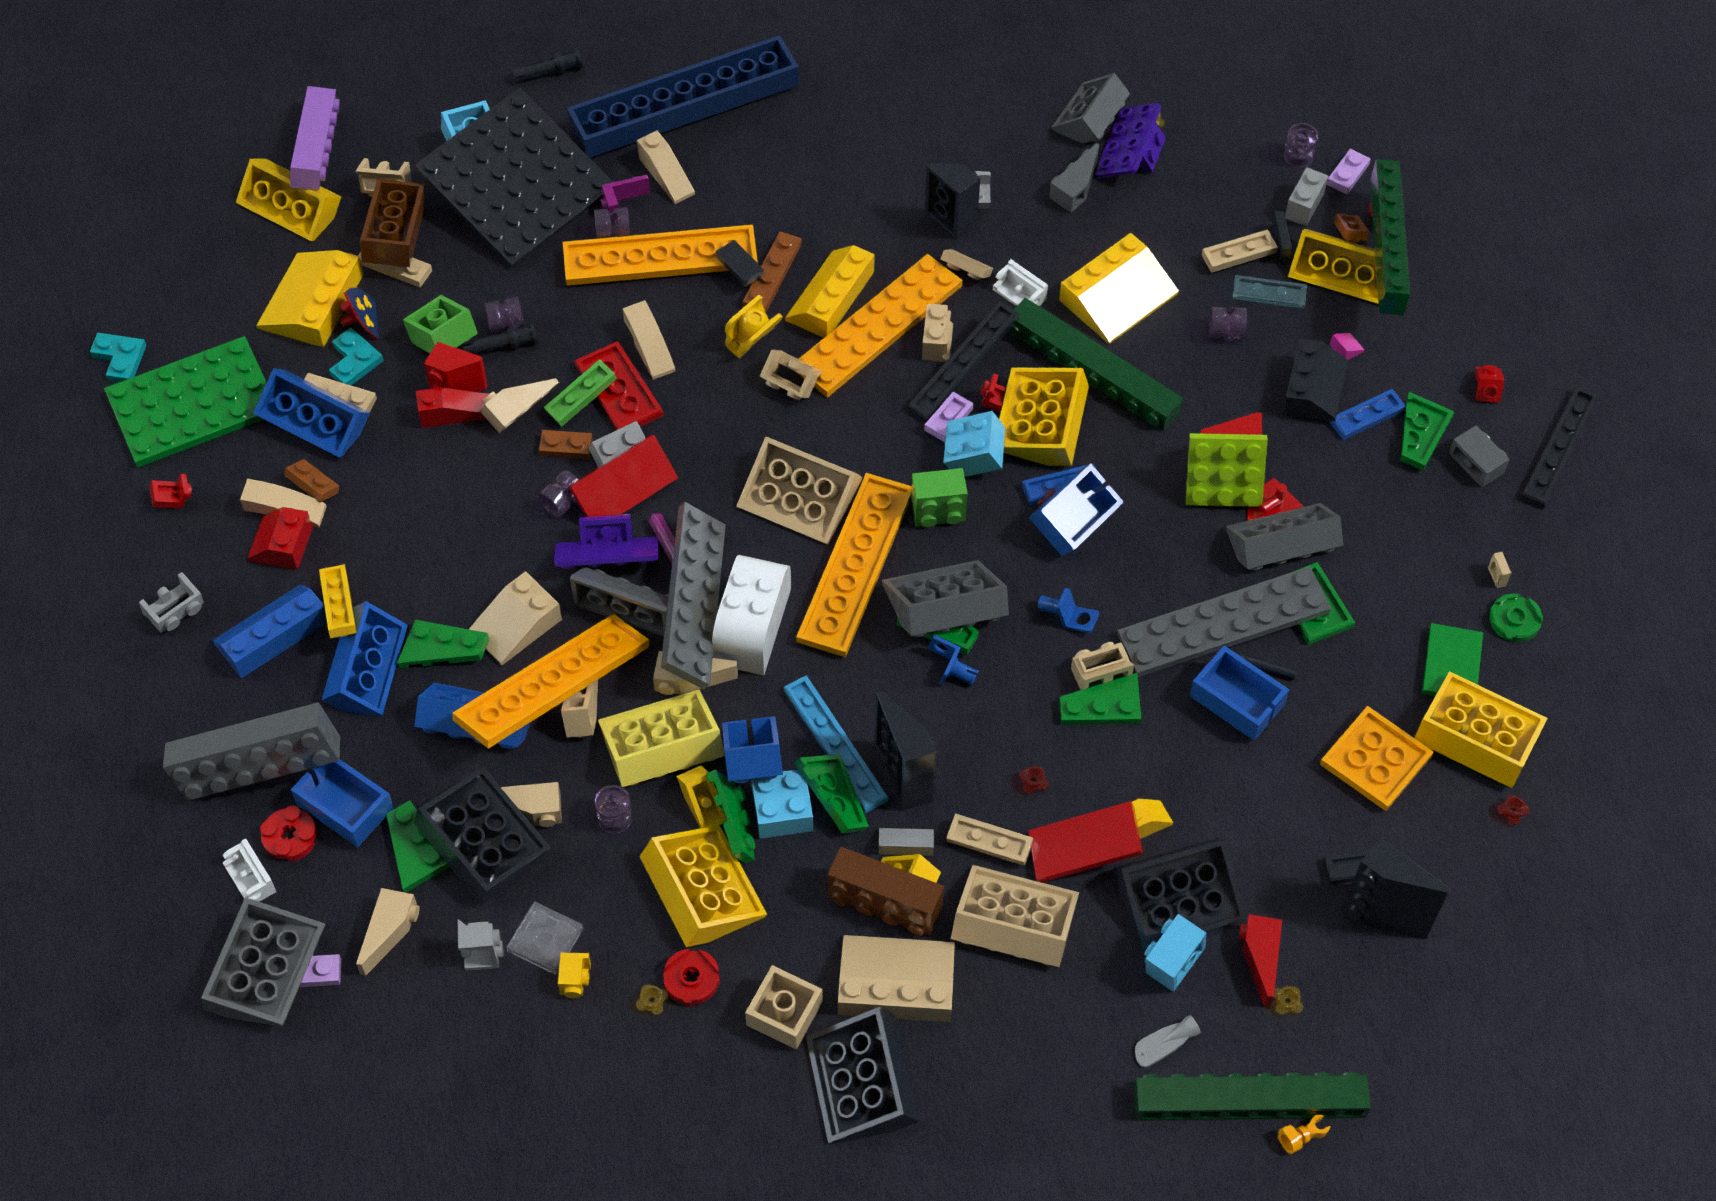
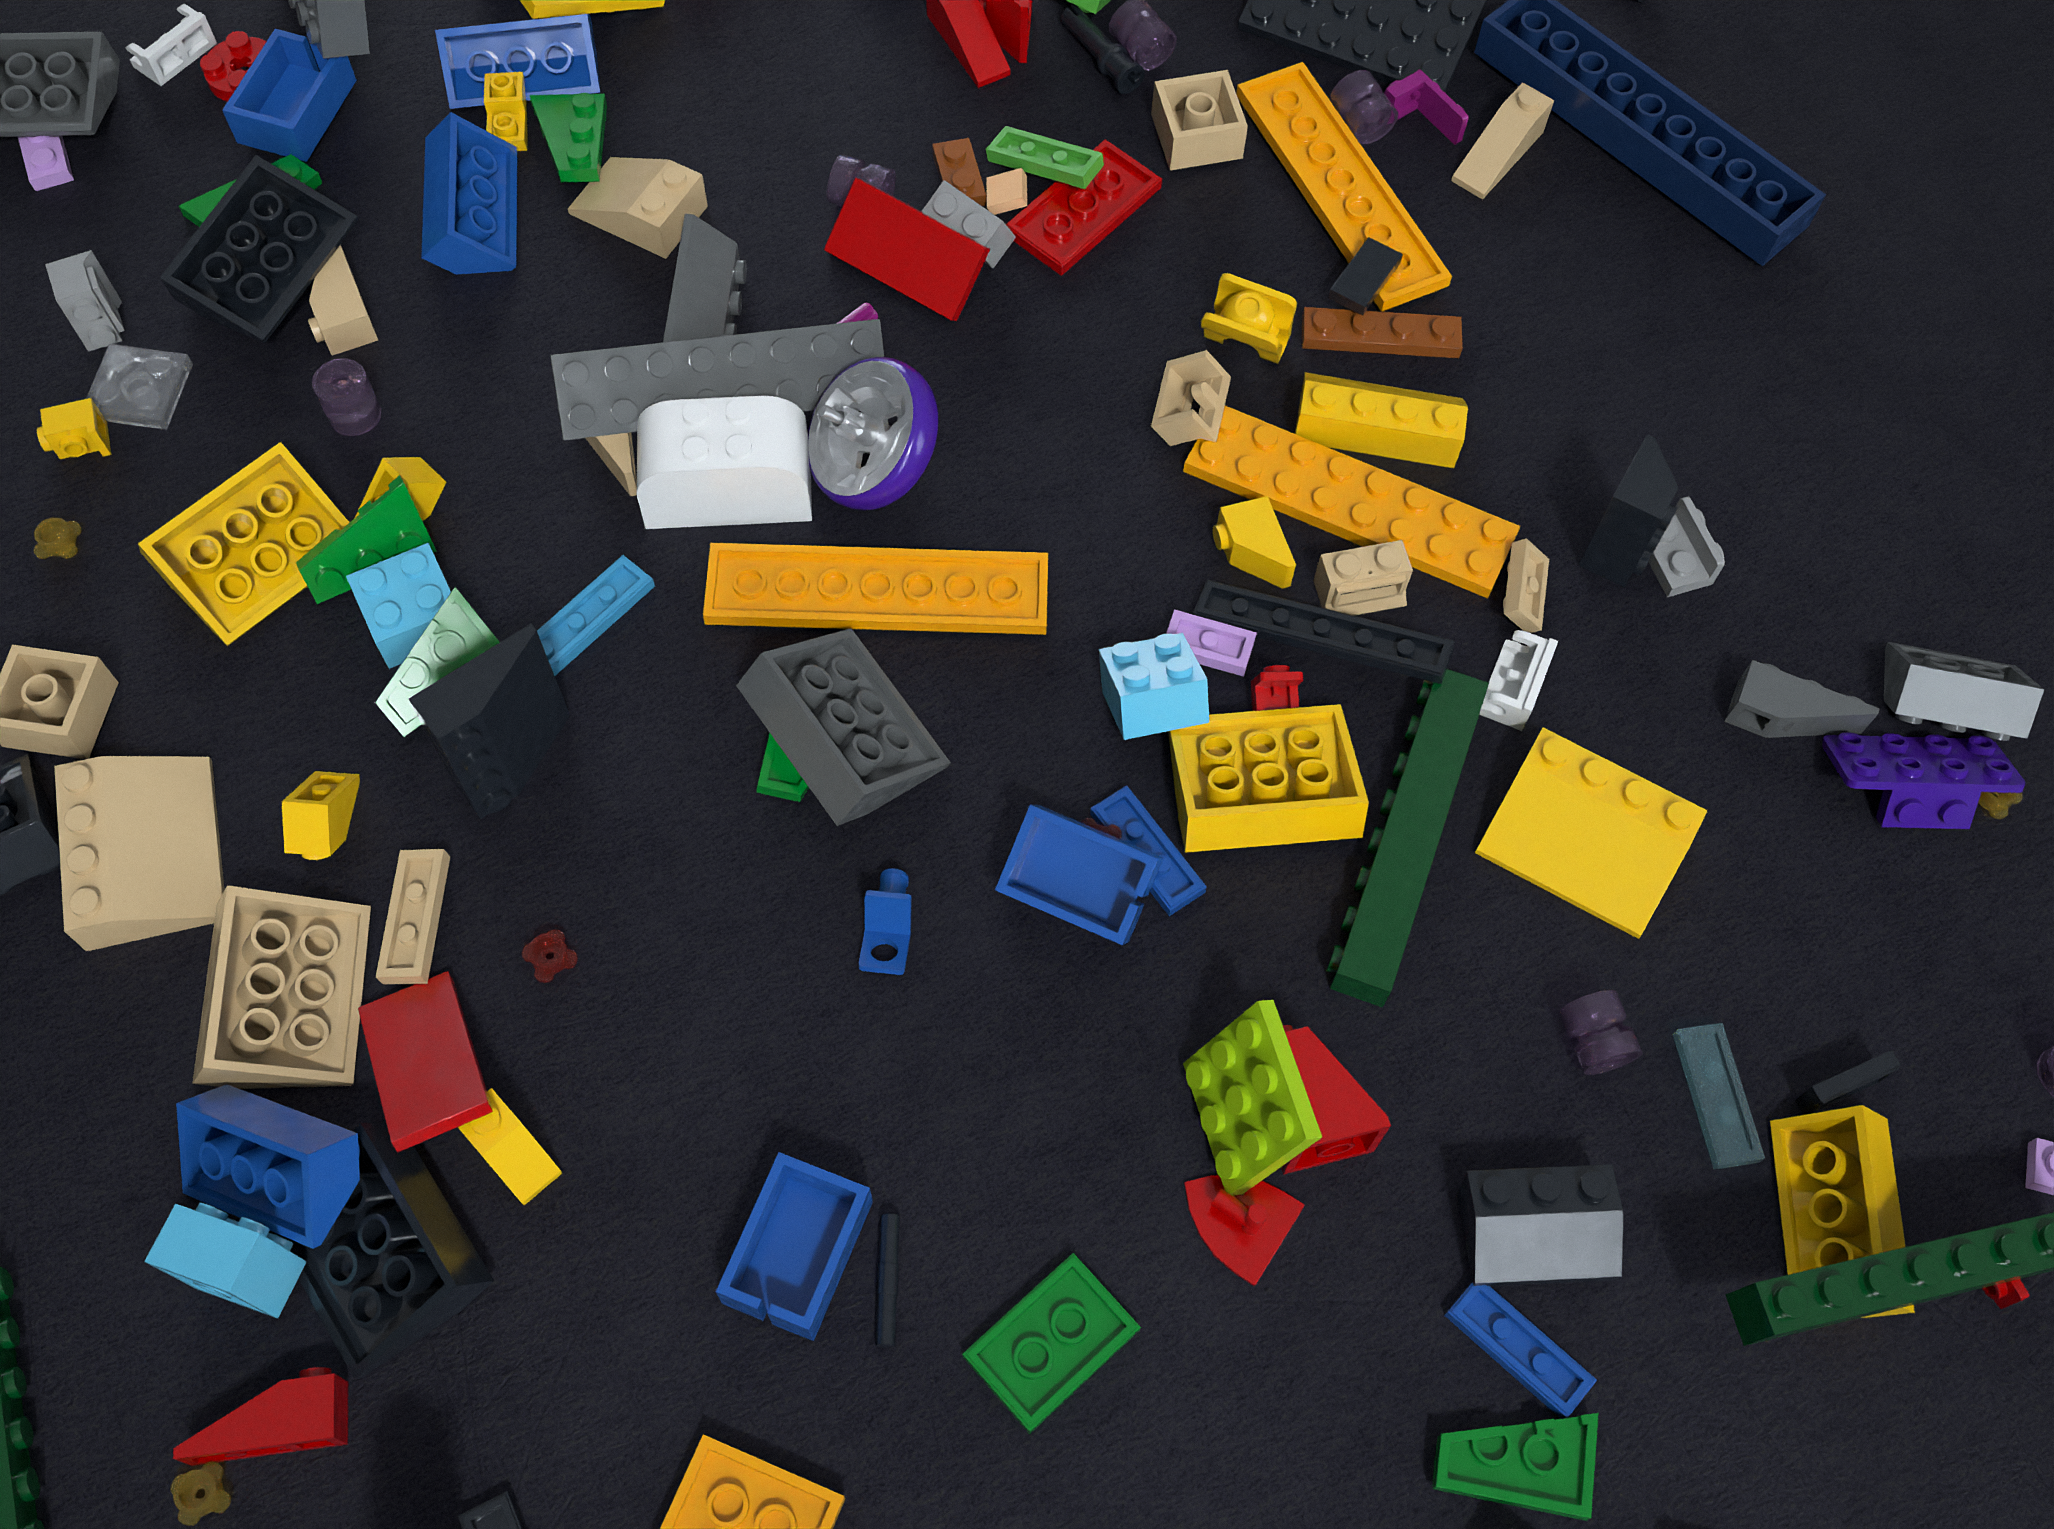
camera: 70 degrees right, 5 degrees up
tan slope [356,888,419,976] -> none
light orange plate [452,614,649,749] -> none
tan slope [480,378,559,433] -> none
dark purple bracket [554,514,658,569] -> none
tan slope [561,680,598,738] -> none
light yellow slope [598,690,725,787] -> none
tan slope [623,300,675,380] -> none
red plate [663,949,720,1007] -> none
blue piece [722,716,783,783] -> none
tan slope [737,437,863,544] -> none
reddish brown brick [828,847,944,937] -> none
light grey slope [879,828,934,856] -> none
bright green brick [911,468,968,527] -> none
blue bracket [928,635,979,686] -> none
green wing [1059,673,1141,725] -> none
tan window [1071,642,1134,690] -> none
dark grey plate [1117,567,1331,677] -> none
light grey piece [1135,1015,1201,1068] -> none
tan plate [1202,230,1278,273] -> none
dark grey slope [1226,503,1344,570] -> none
light grey brick [1285,167,1328,226] -> none
dark pink slope [1330,333,1364,360] -> none
dark orange plate [1334,214,1369,243] -> none
none -> blue slope [176,1084,360,1249]
none -> yellow slope [484,72,527,151]
none -> flat silver wheel [808,357,938,510]
none -> light nougat tile [987,168,1027,215]
none -> tan brick [1151,70,1248,170]
none -> yellow slope [1213,496,1296,589]

